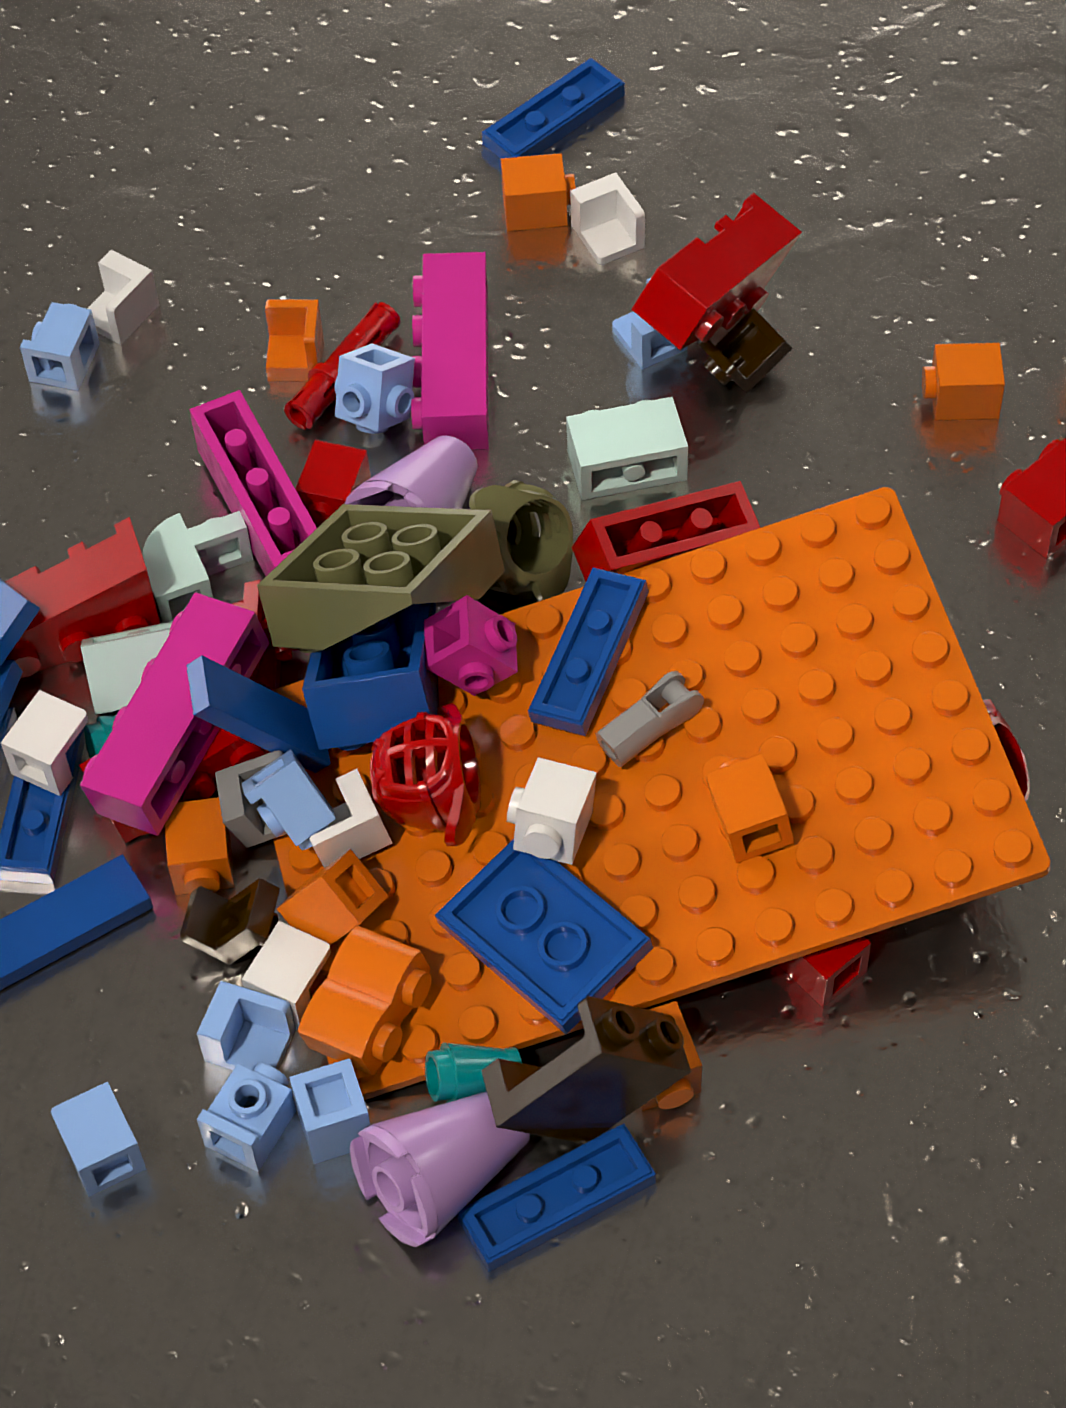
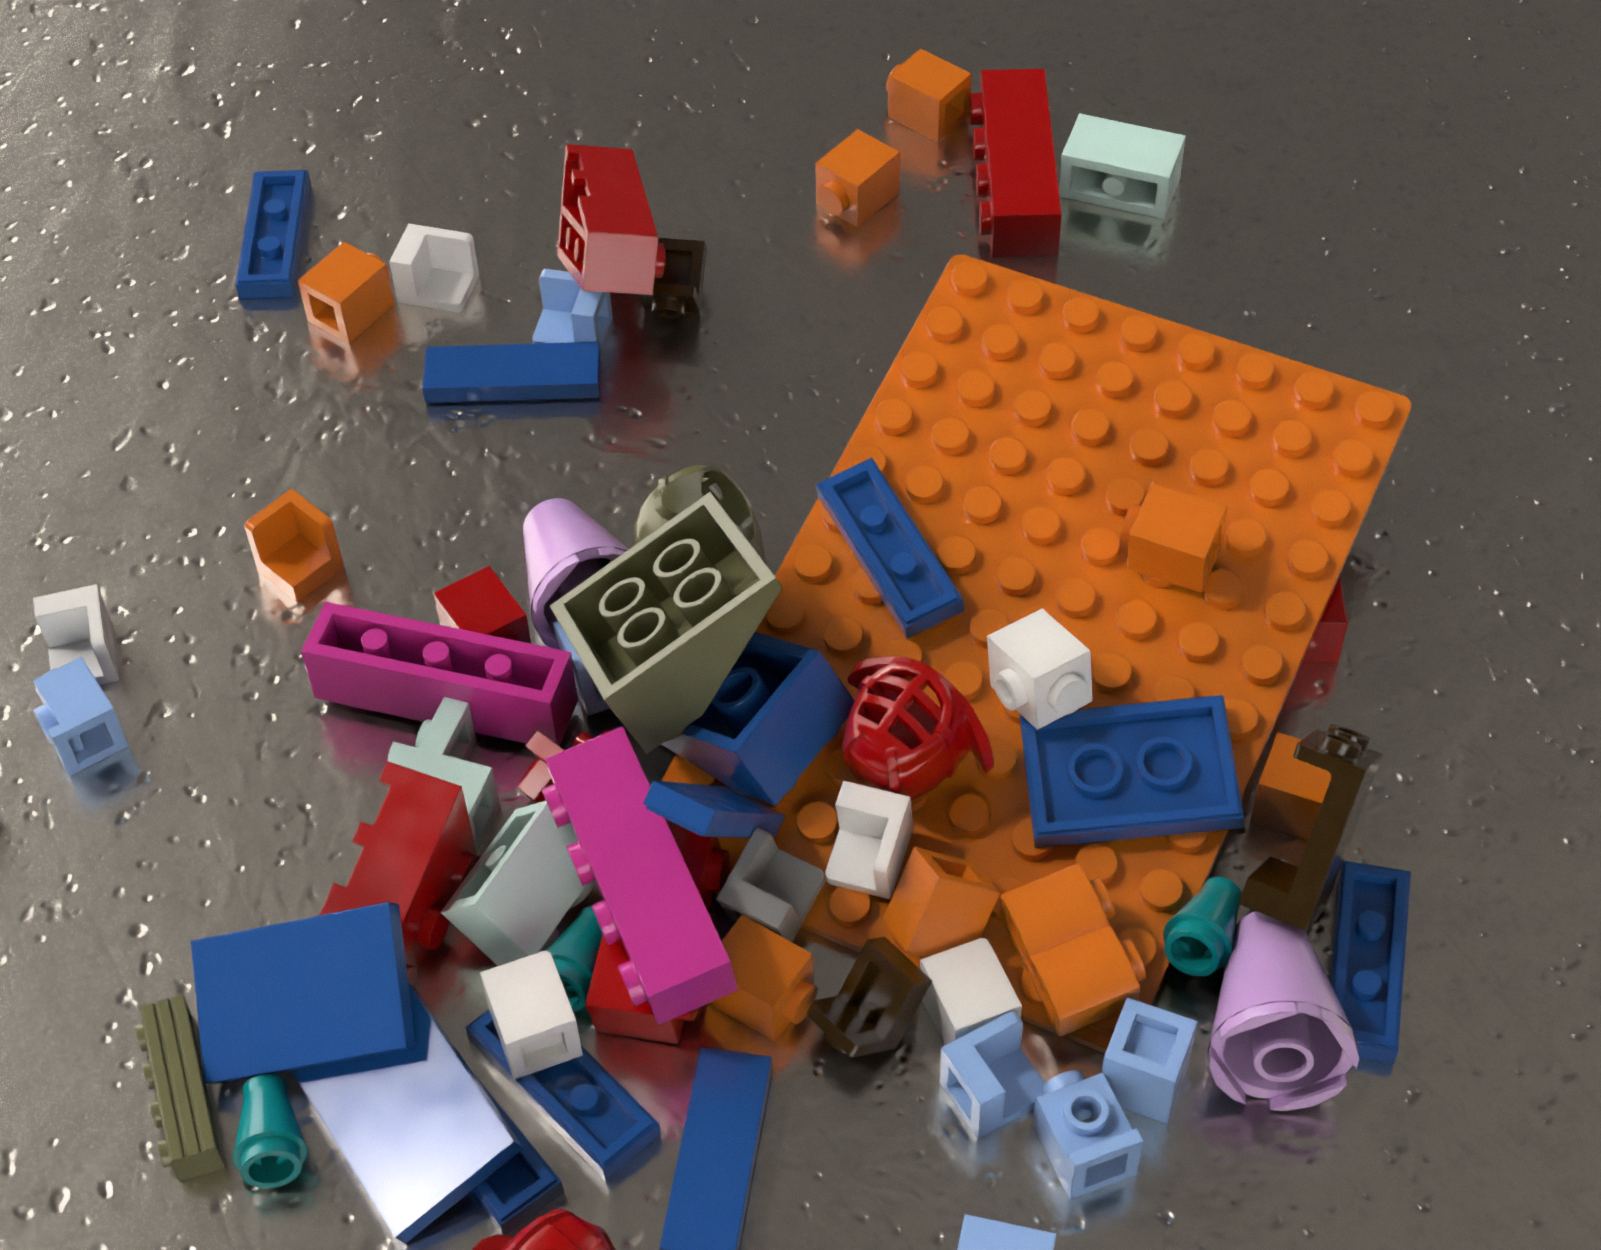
camera: 50 degrees left, 5 degrees down
light blue brick [241,749,336,850] -> none
red pin [284,302,401,430] -> none
light blue brick [335,343,415,434] -> none
dark pink brick [411,252,489,450] -> none
dark pink brick [424,595,518,696] -> none
light aqua brick [566,397,688,500] -> none
red brick [572,481,761,582] -> none
light grey bar [595,671,704,767] -> none
none -> blue tile [422,342,601,403]

